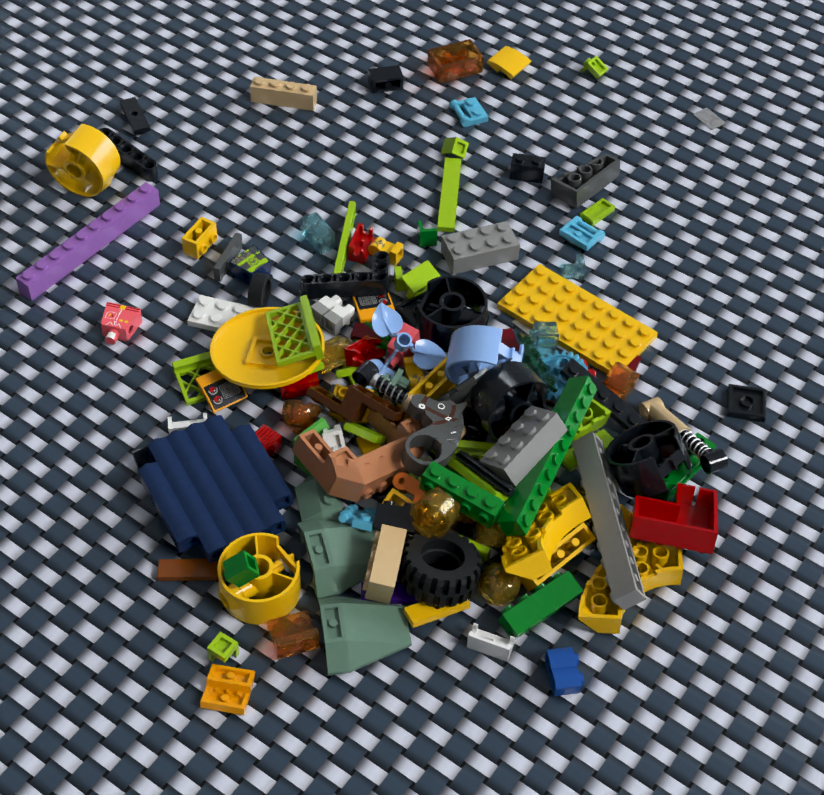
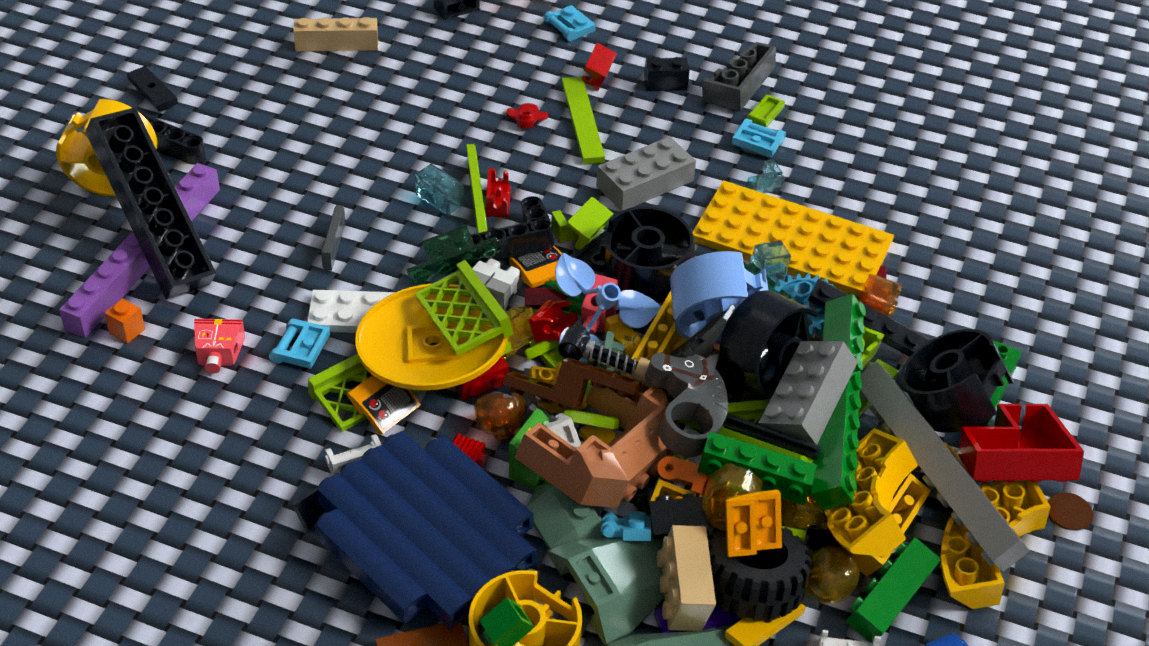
camera: 15 degrees left, 5 degrees down
yellow brick [181,217,218,259] -> none
torso [229,245,273,285] -> none
black tyre [247,272,272,308] -> none
yellow leg [368,237,404,266] -> none
green panel [417,220,438,247] -> none
lime panel [441,137,469,159] -> none
piece [638,397,728,474] -> none
black tile [726,384,767,423] -> none
none -> black brick [85,107,217,299]
none -> orange brick [105,298,145,344]
none -> medium azure plate [269,319,330,369]
none -> clear green bracket [407,225,501,283]
none -> red plate [506,103,549,129]
none -> red hinge [581,43,617,91]
none -> light orange slope [725,490,782,557]
none -> reddish brown piece [1048,492,1094,531]

